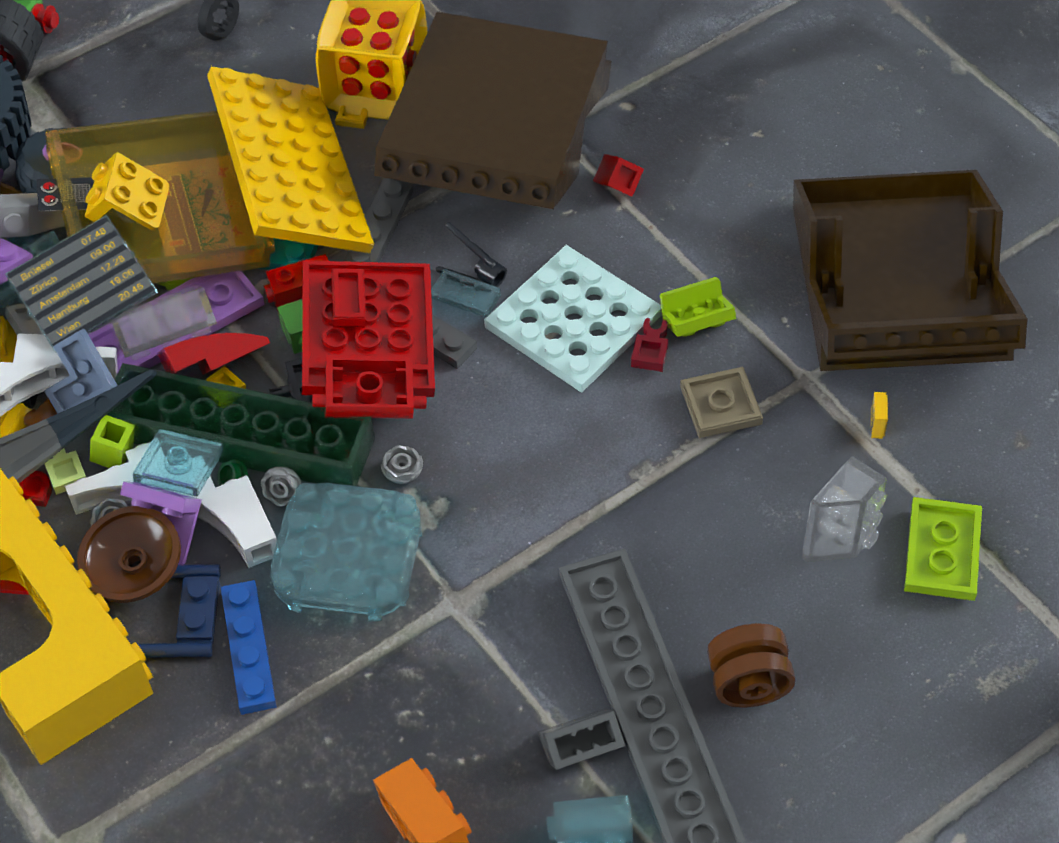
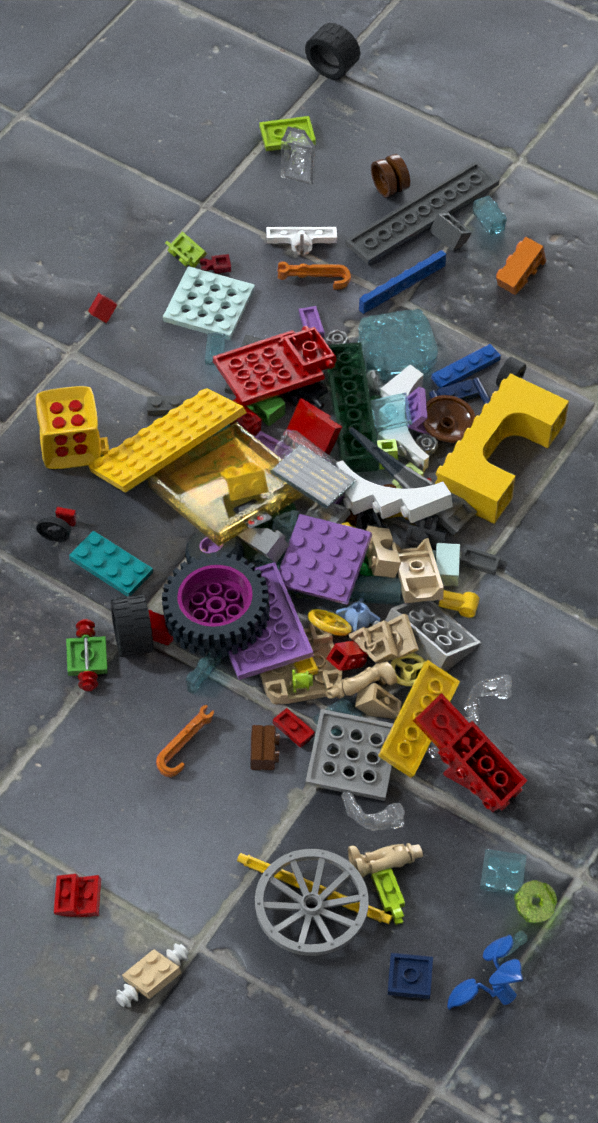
camera: 115 degrees left, 0 degrees up
sand blue plate [44,329,118,414] -> none
red tile [331,268,366,326] -> none
dark brown panel [374,12,612,209] -> none
black plant [436,222,507,290] -> none
dark tan plate [680,367,763,438] -> none
dark brown panel [793,170,1028,371] -> none
yellow tile [871,392,888,439] -> none
none -> red tile [55,507,76,526]
none -> teal plate [69,531,153,596]
none -> white plate [266,227,337,255]
none -> orange piece [277,262,351,290]
none -> medium lavender tile [299,306,325,337]
none -> blue plate [359,250,446,314]
none -> black tyre [496,357,526,387]

